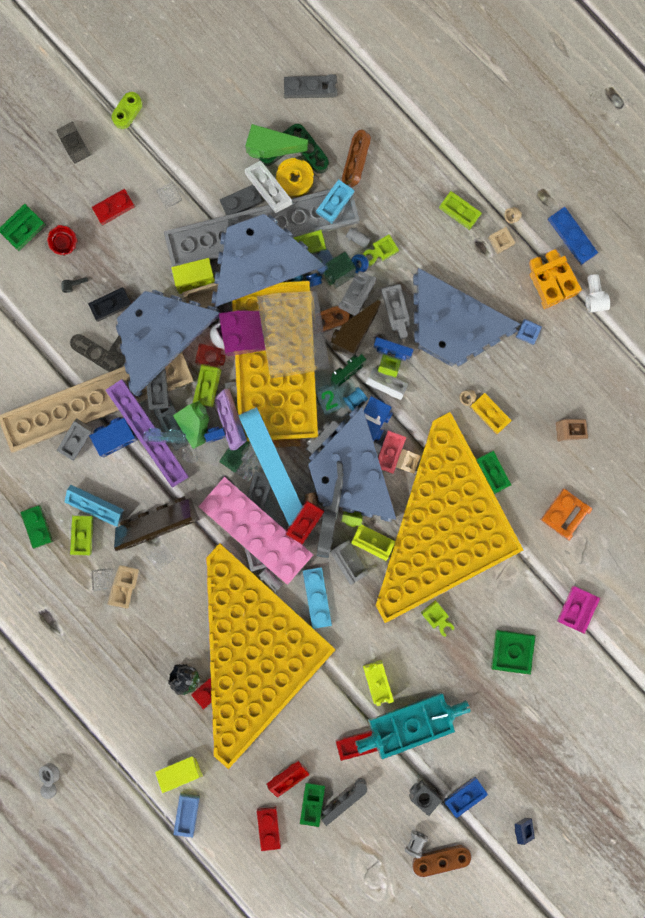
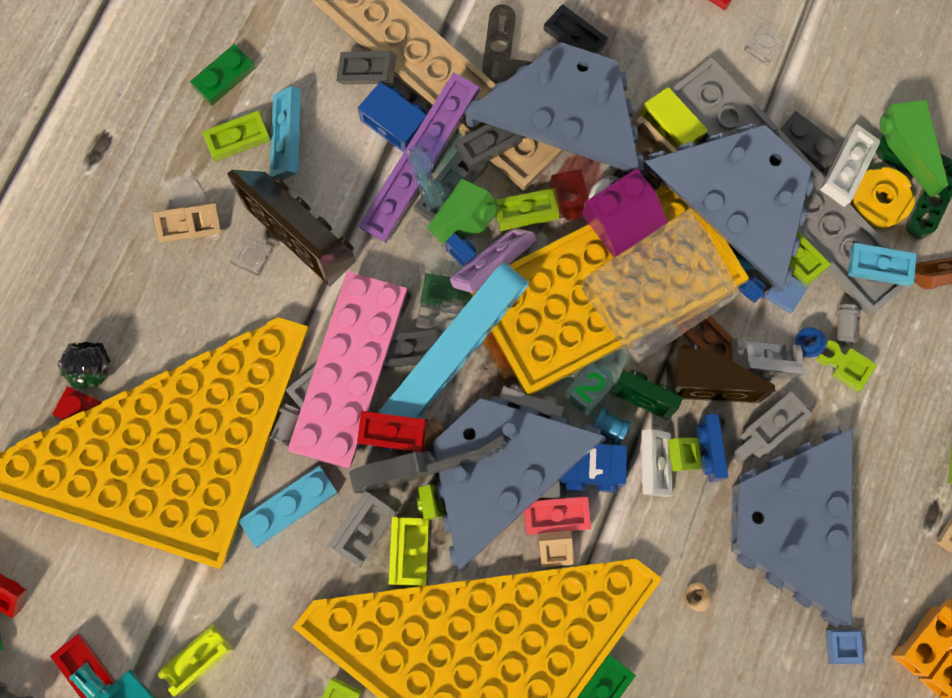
camera: 65 degrees right, 10 degrees down
clear green brick [324,251,356,289] -> none
yellow plate [470,393,512,435] -> none

